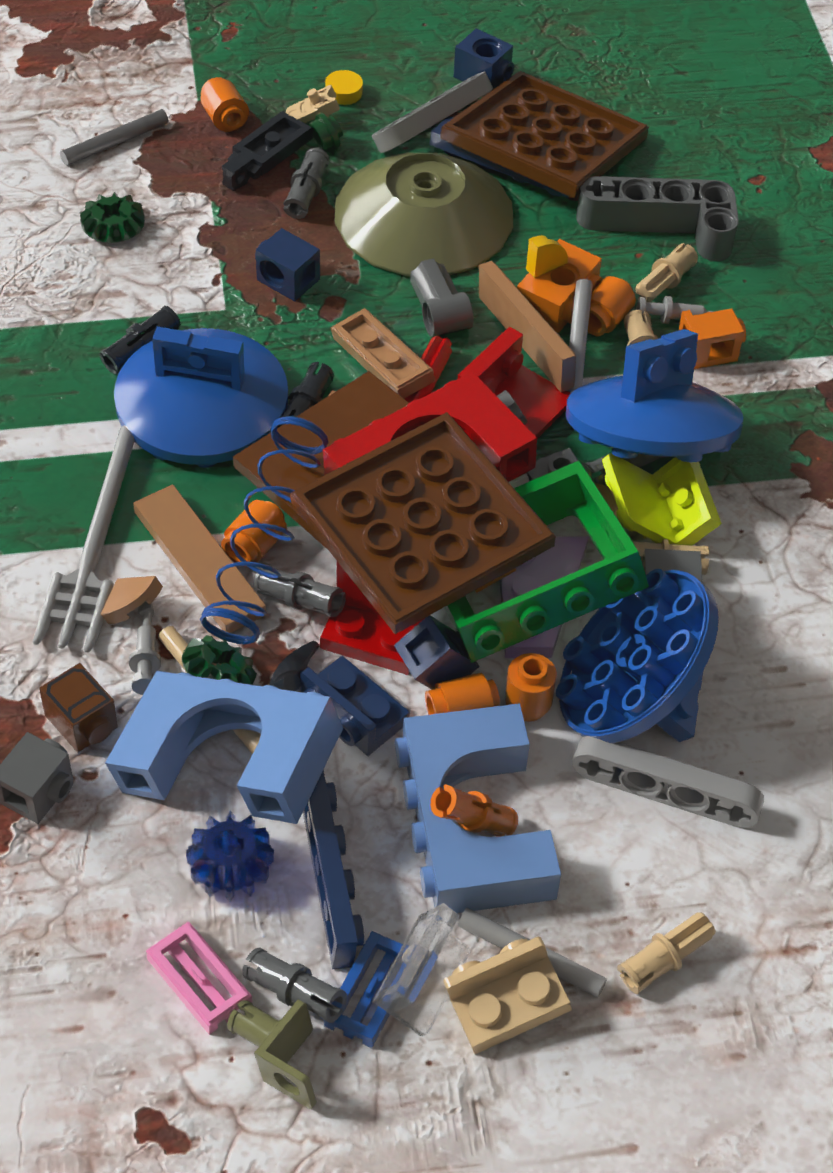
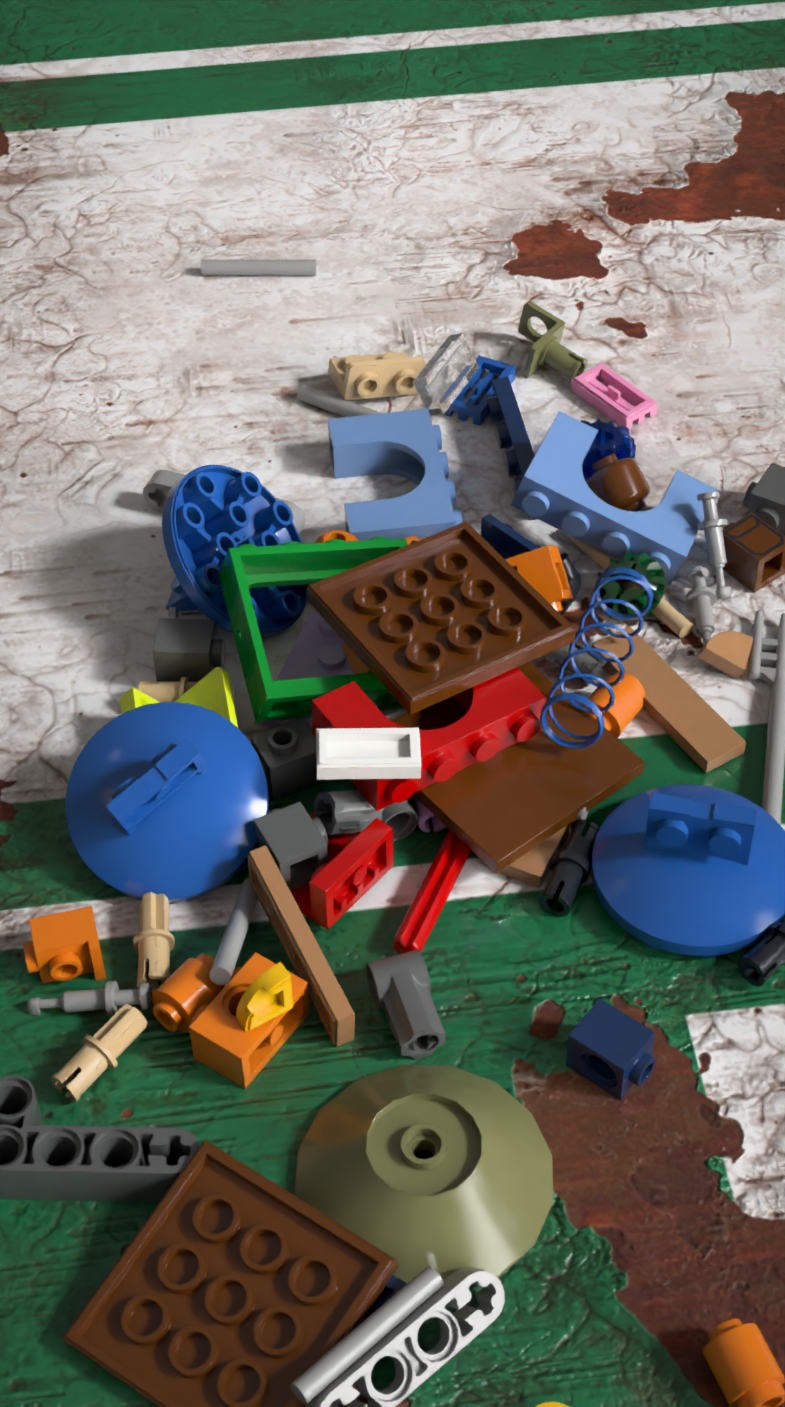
camera: 175 degrees left, 5 degrees down
black hinge [222,111,313,191] -> none
dark grey pin [242,947,347,1023] -> none
dark grey pin [283,148,329,219] -> none
tan piece [286,85,340,123] -> none
dark green plate [309,112,343,151] -> none
medium nougat tile [330,308,435,399] -> none
orange pin [430,784,518,837] -> none
tan axle [617,912,716,994] -> none
none -> dark grey brick [254,802,328,892]
none -> light grey bar [290,1266,444,1405]
none -> white tile [316,728,421,780]
none -> orange brick [505,545,573,612]
none -> reddish brown head [586,453,650,512]
none -> light grey piece [697,491,732,599]

